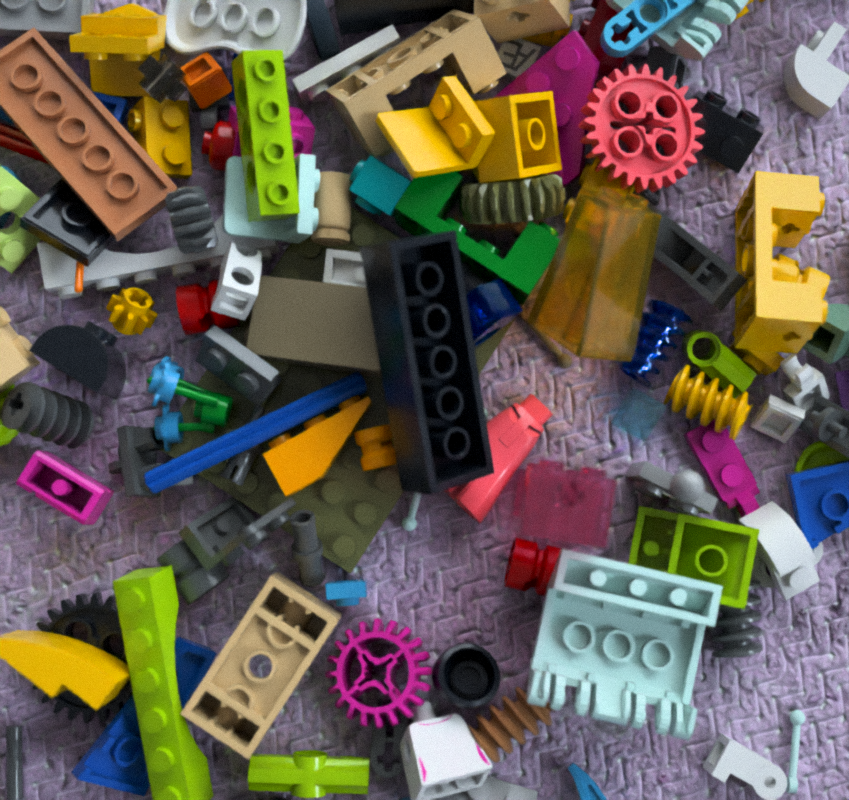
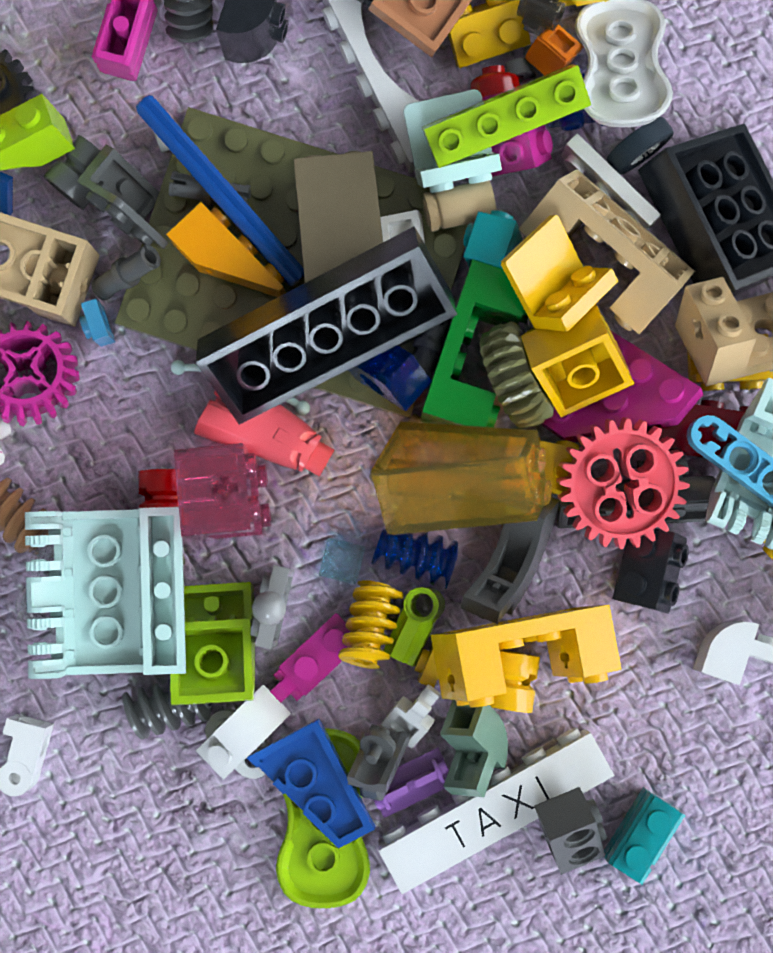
camera: 80 degrees right, 0 degrees up
yellow gear [106,287,158,335] -> none
dark grey hips [108,425,164,499] -> none
plant [147,356,233,451] -> none
dark grey gear [165,186,218,254] -> none
red wheel [176,279,240,336] -> none
dark grey bracket [196,325,281,407] -> none
white leg [211,241,262,321] -> none
light orange wheel [354,424,397,472] -> none
black hat [432,643,500,709] -> none
white tile [498,38,541,80] -> none
white tile [750,394,805,443] -> none
light aqua hinge [786,710,805,794] -> none

